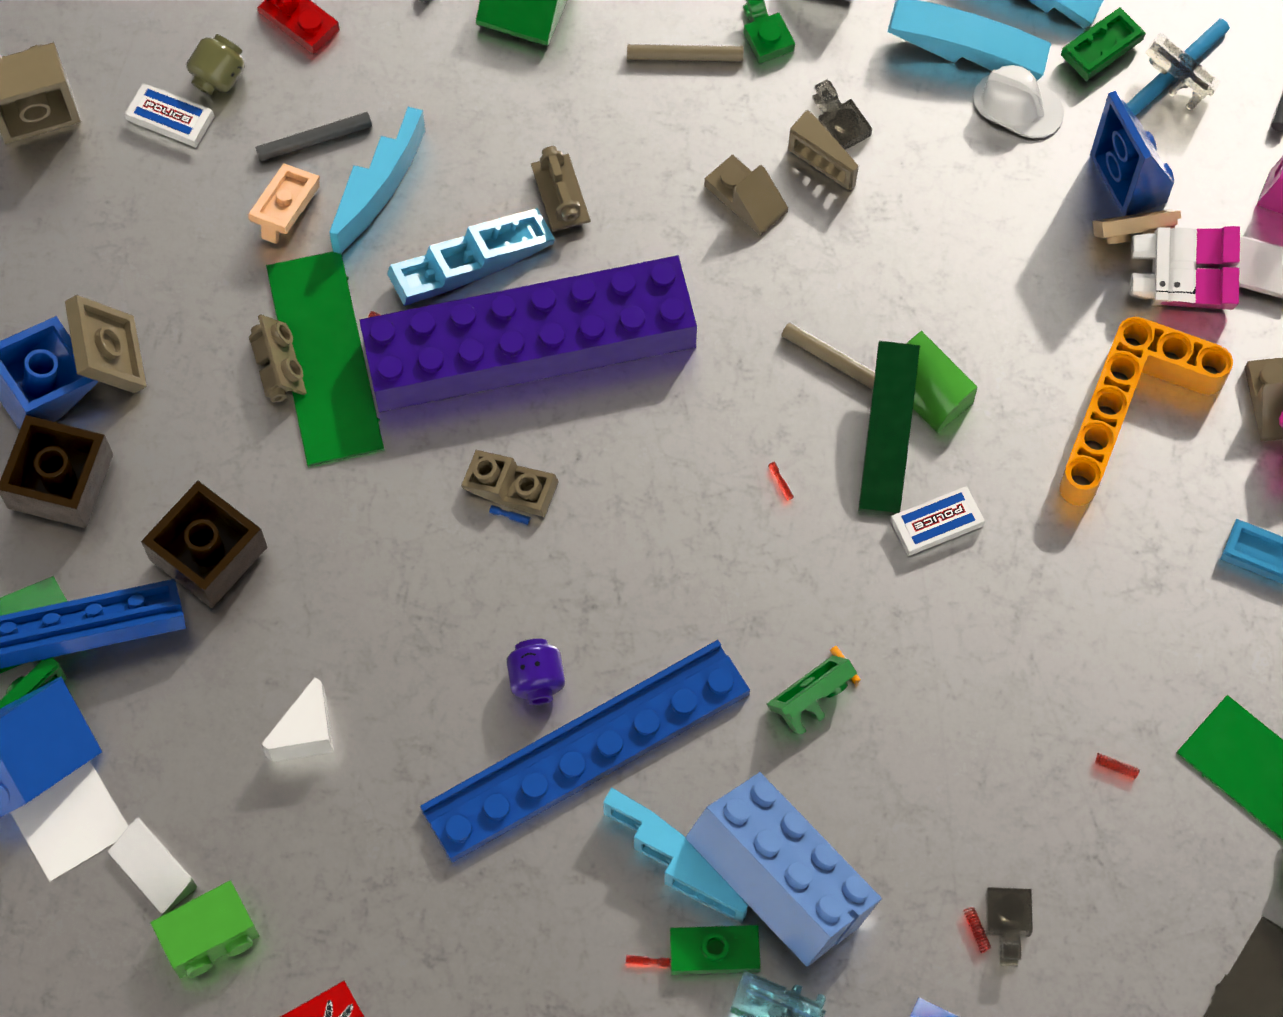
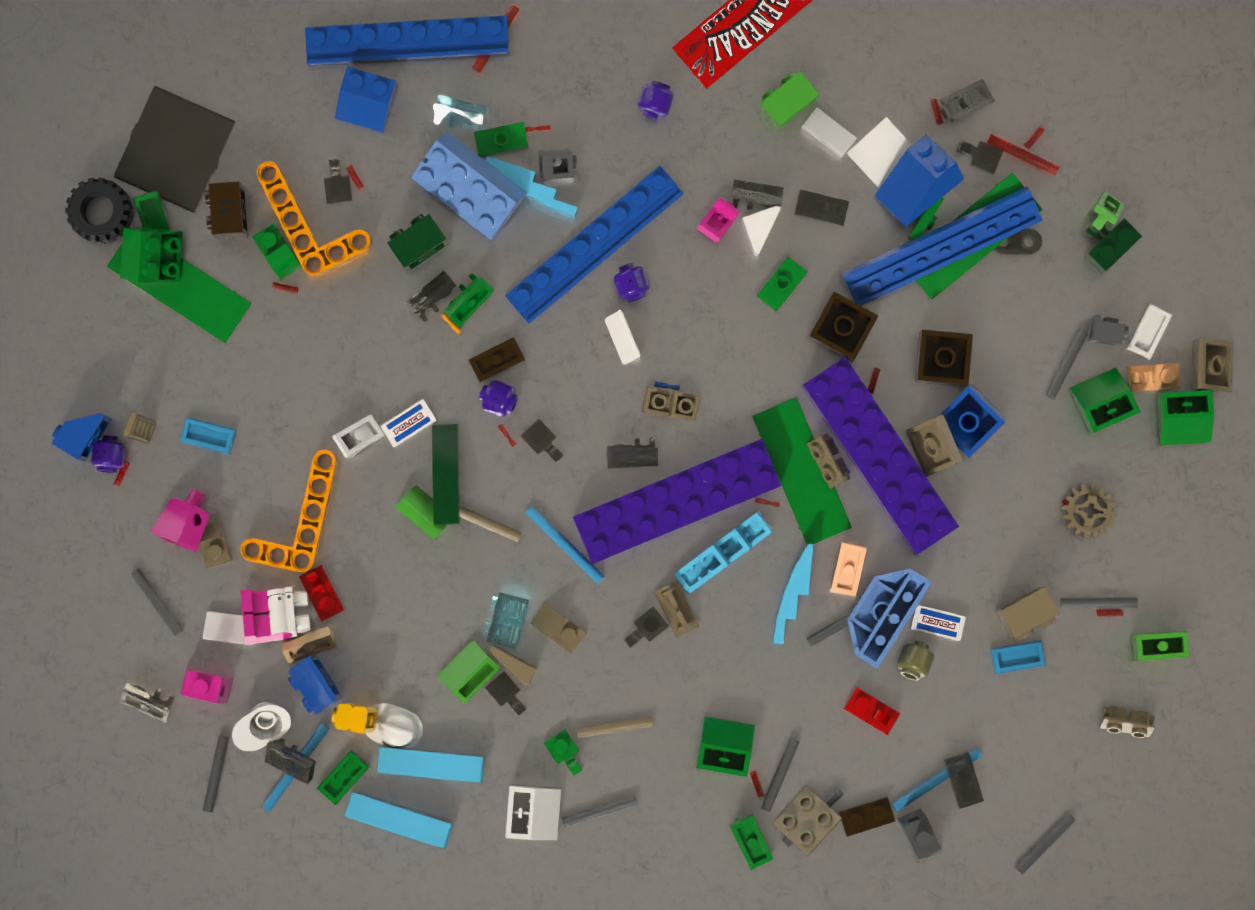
camera: 170 degrees right, 20 degrees up
none -> dark brown brick [205,181,248,240]
none -> white piece [232,702,291,751]
none -> green brick [252,223,302,281]
none -> light orange beam [257,161,372,277]
none -> red plate [299,565,345,622]
none -> white slope [332,414,385,458]
none -> yellow brick [332,703,378,733]
none -> dark green brick [387,214,449,273]
none -> clear smoke plate [405,271,457,322]
none -> bright green brick [437,640,500,704]
none -> dark brown plate [469,337,525,383]
none -> dark purple head [479,380,518,417]
none -> clear light blue brick [483,592,530,649]
none -> clear smoke plate [521,419,564,463]
none -> dark azure bar [525,505,605,584]
none -> dark grey brick [538,149,577,180]
none -> white slope [605,310,641,365]
none -> clear smoke plate [607,437,658,468]
none -> clear smoke plate [624,607,669,647]
none -> dark purple head [637,80,674,120]
none -> dark pink bracket [697,197,740,243]
none -> clear smoke plate [732,179,784,210]
none -> green plate [756,256,808,312]
none -> clear smoke plate [794,189,849,226]
none -> dark purple brick [802,357,959,555]
none -> medium blue wedge [847,568,932,669]
none -> clear red leg [868,367,881,394]
none -> dark azure tile [990,640,1046,674]

